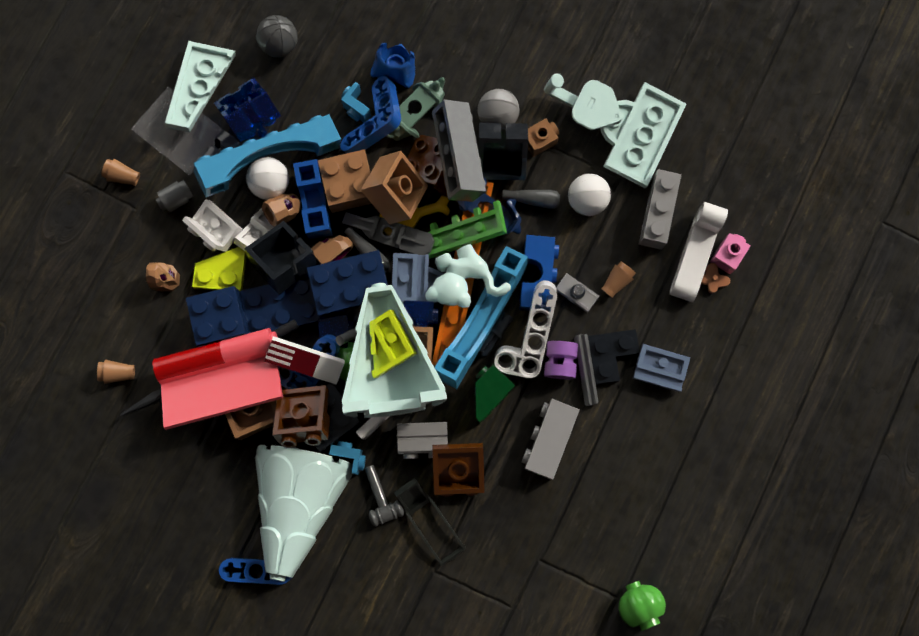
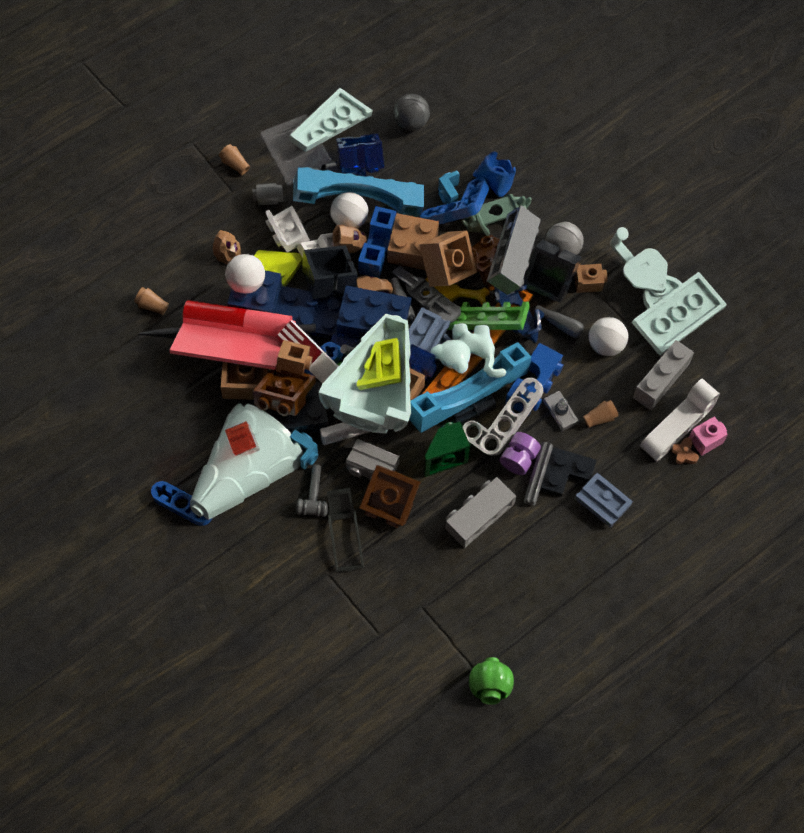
camera: 25 degrees right, 15 degrees down
none -> white piece [225,254,265,294]
none -> clear red panel [225,421,260,456]
none -> medium nougat brick [276,340,313,375]

